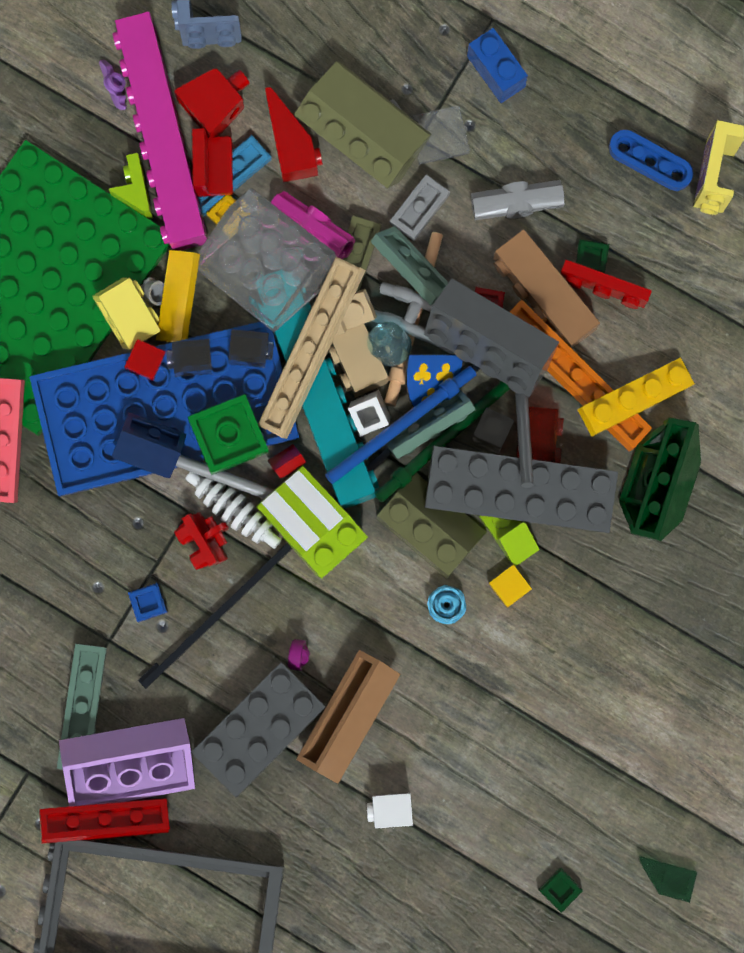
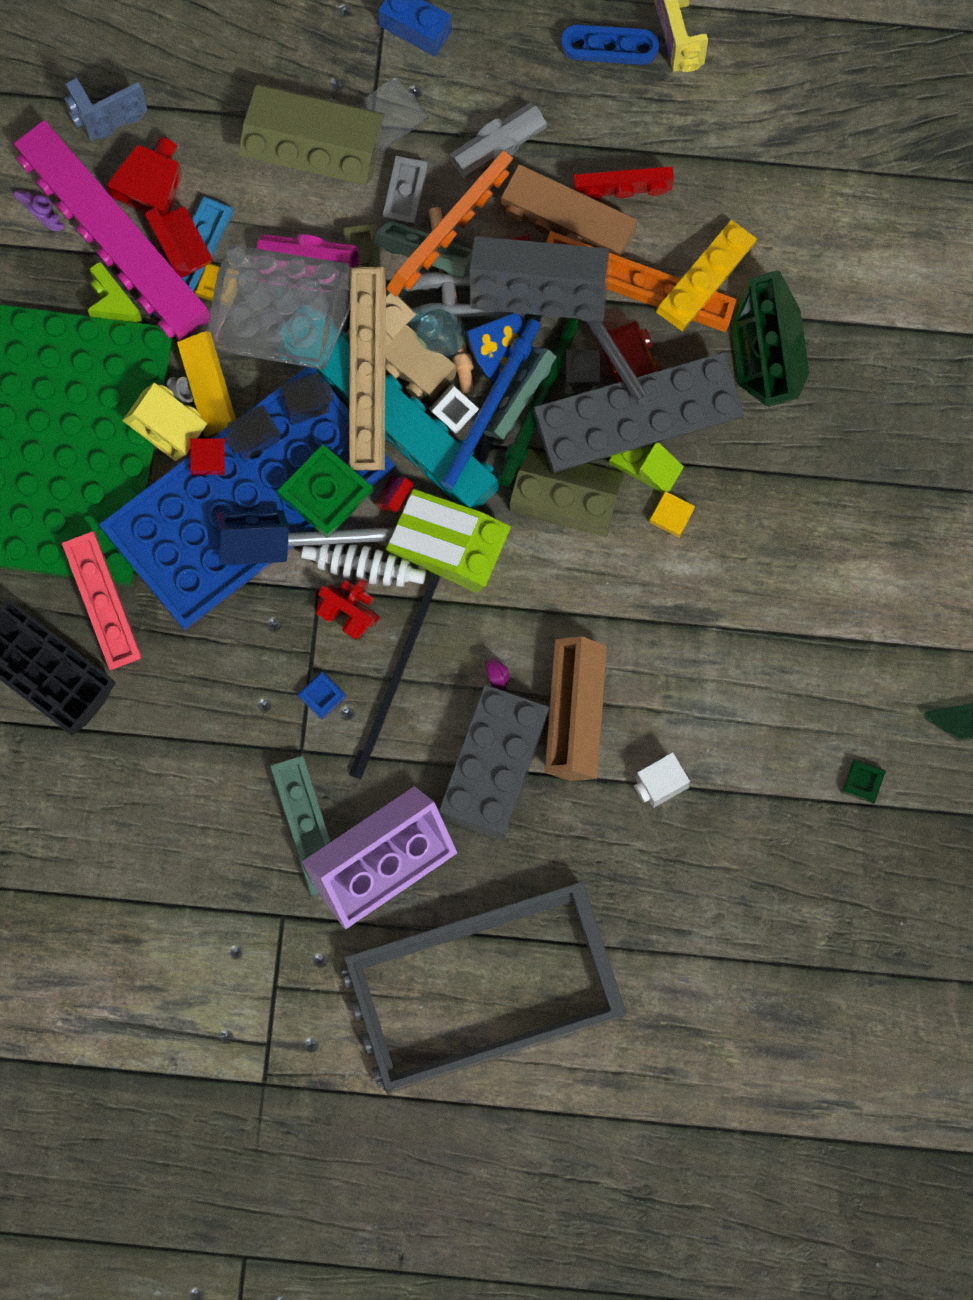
camera: 25 degrees left, 5 degrees down
red plate [39,799,170,844] -> none
red slope [265,87,323,182] -> none
medium azure plate [427,585,466,624] -> none
dark green tile [575,239,610,273] -> none
none -> orange plate [386,150,514,297]

